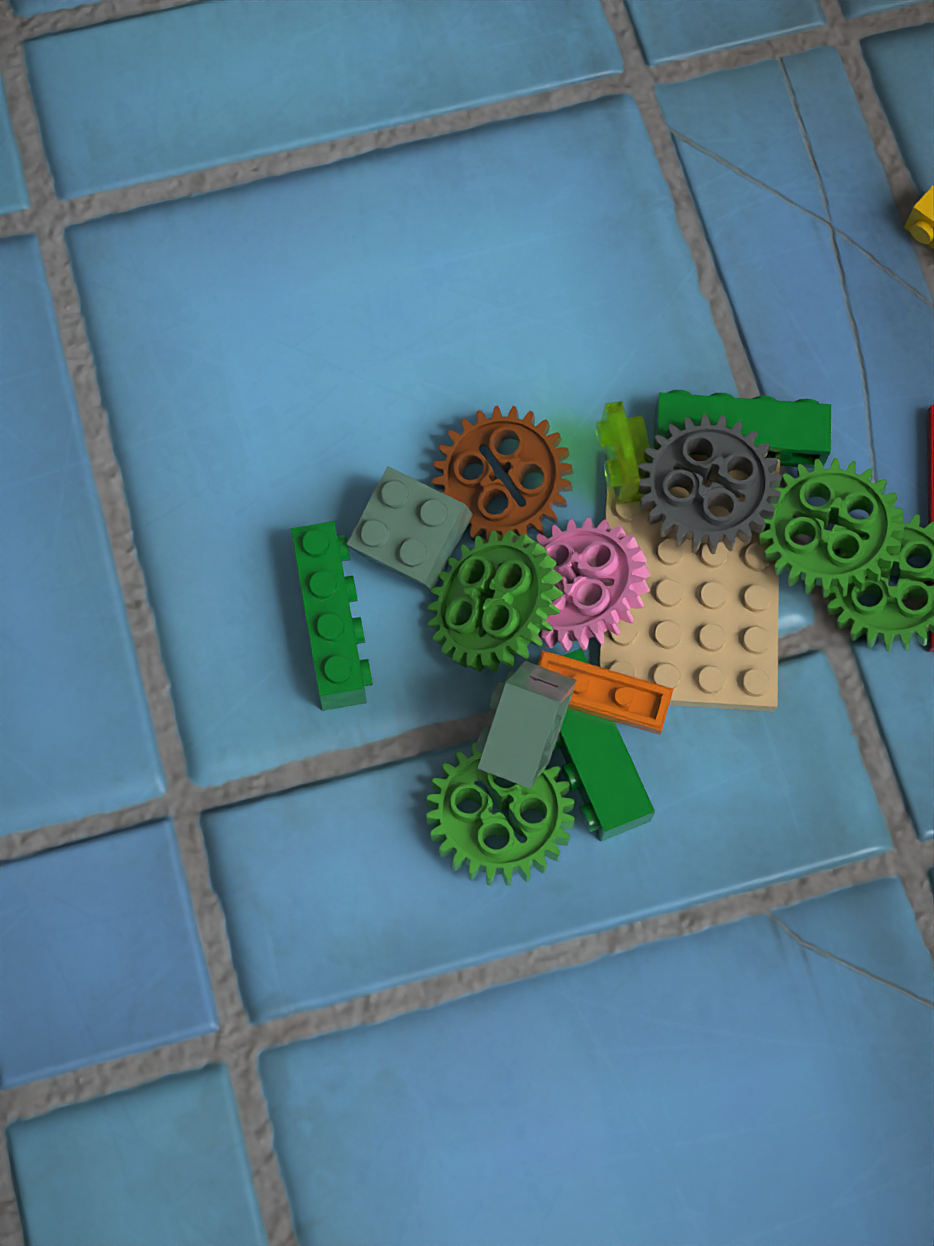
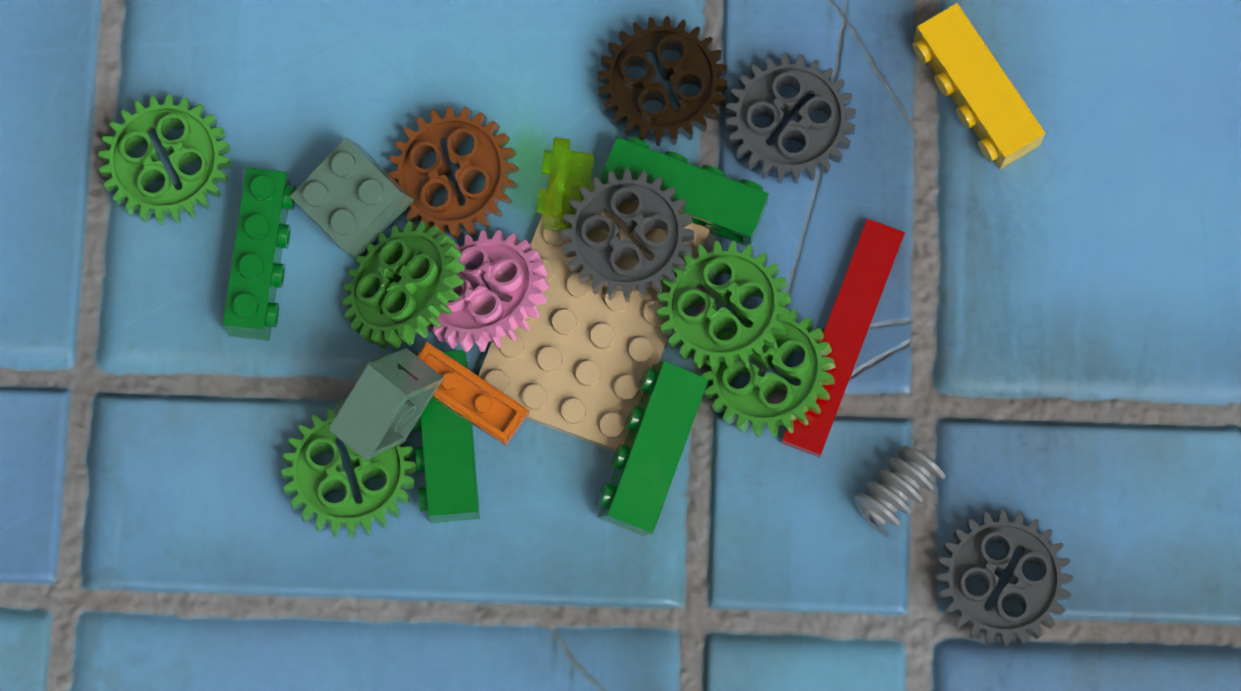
camera: 20 degrees right, 5 degrees up
none -> bright green gear [98,94,232,225]
none -> green brick [597,361,709,536]
none -> dark brown gear [598,16,728,146]
none -> dark grey gear [725,54,856,184]

